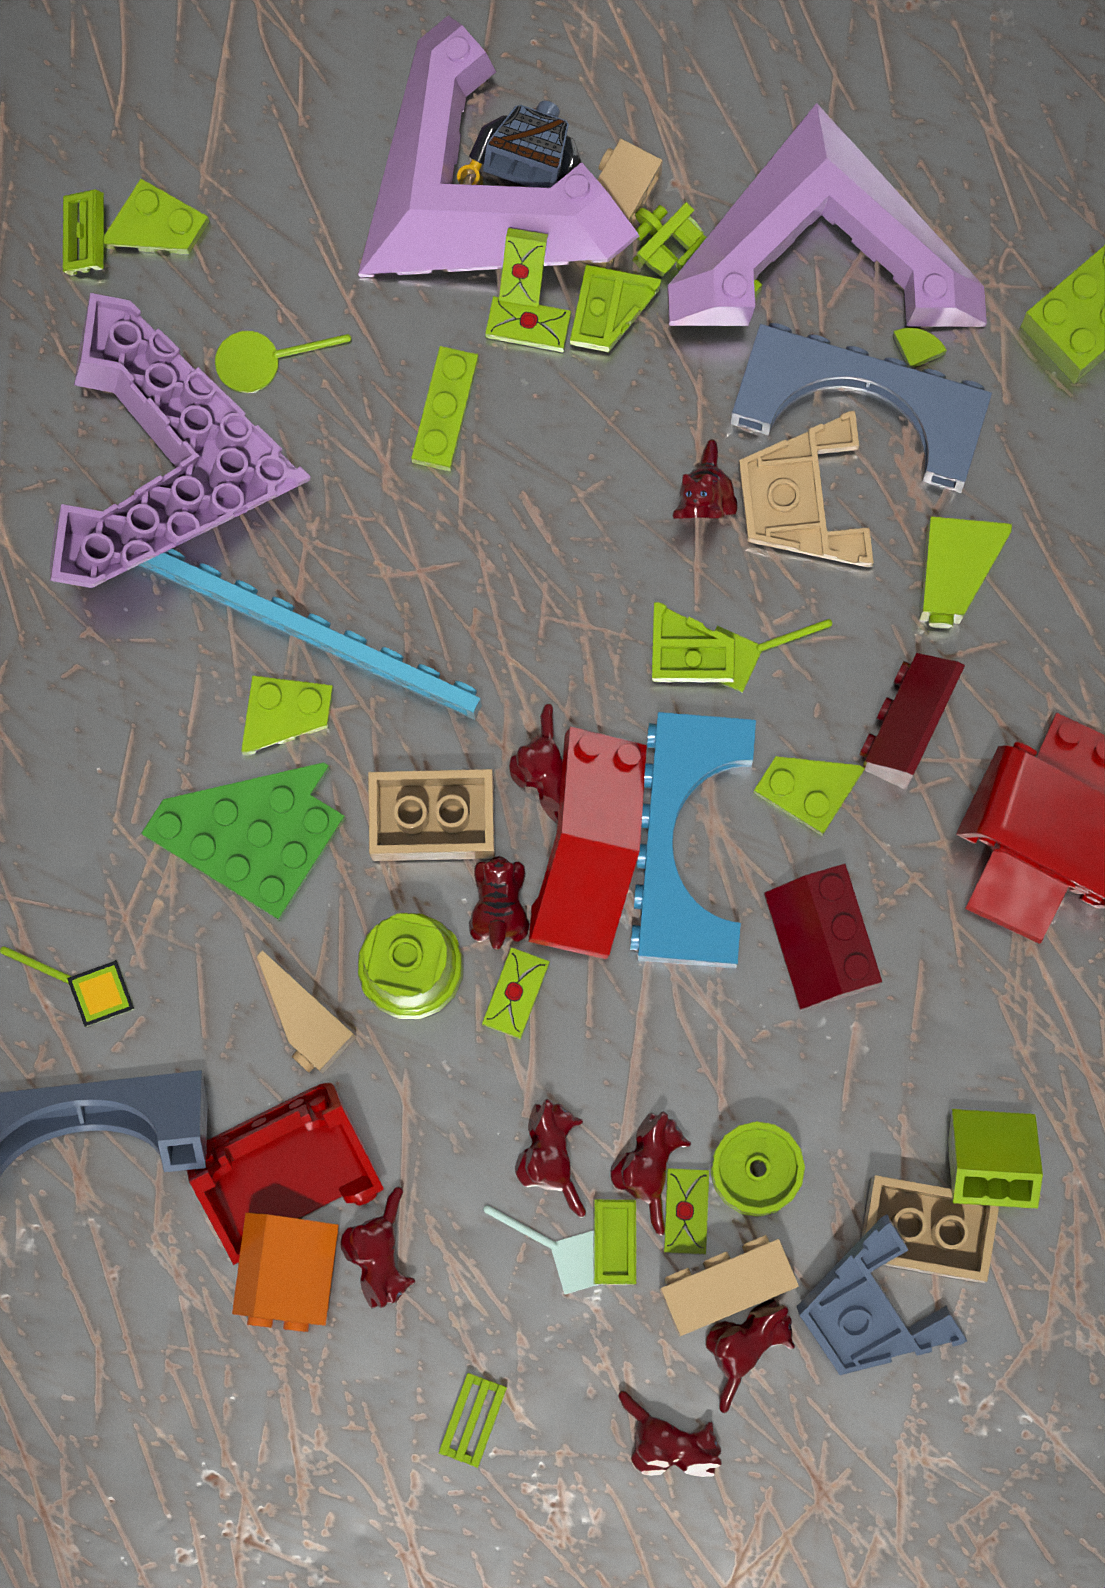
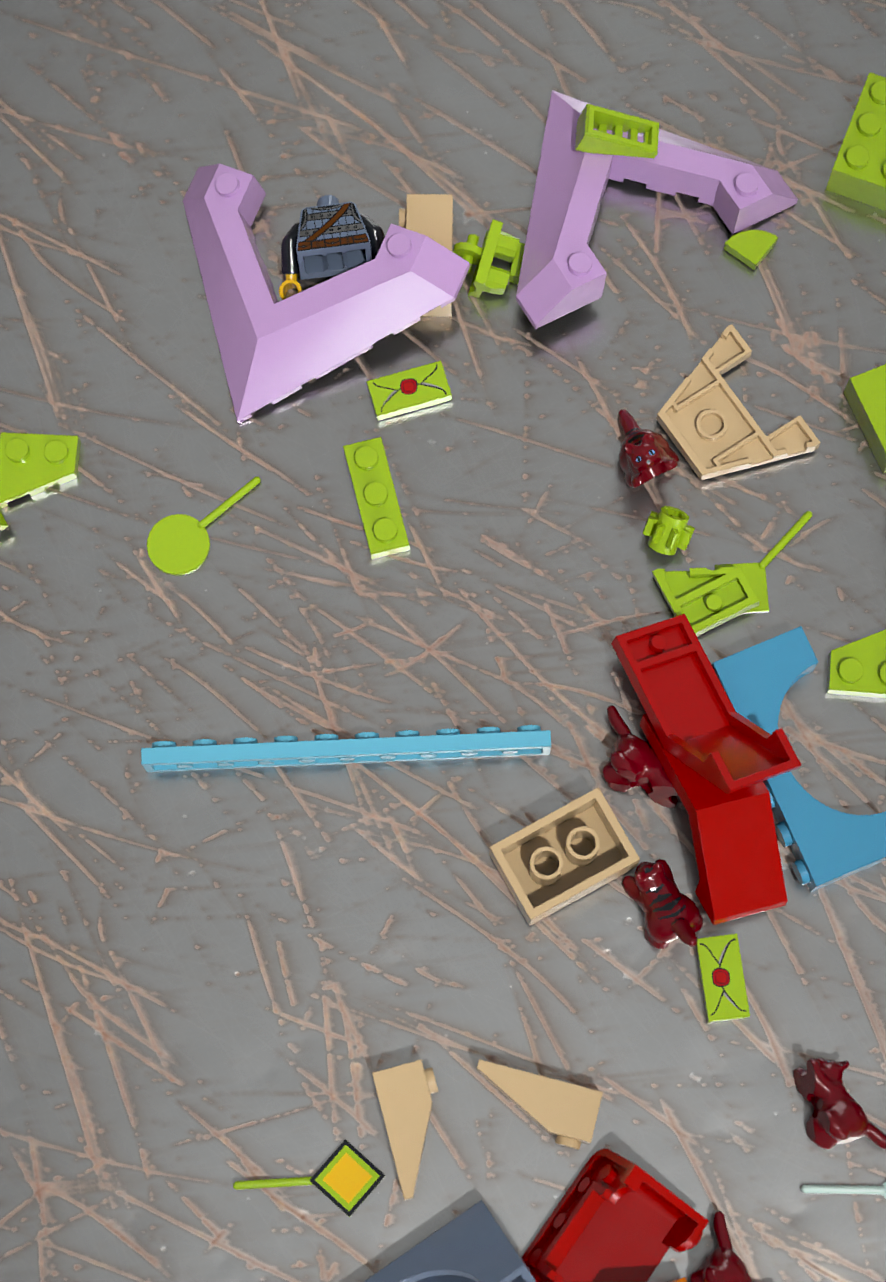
camera: 30 degrees left, 5 degrees down
lavender wedge [50,293,311,588] -> none
bright green wing [141,762,346,921] -> none
lime wing [241,675,334,755] -> none
lime piece [358,913,464,1019] -> none
lime tile [499,228,548,307] -> none
lime wing [570,265,661,352] -> none
sand blue arch [730,323,992,493] -> none
none -> tan slope [372,1060,438,1201]
none -> lime slope [575,104,659,159]
none -> red windscreen [611,614,801,794]
none -> lime gear [642,506,695,555]

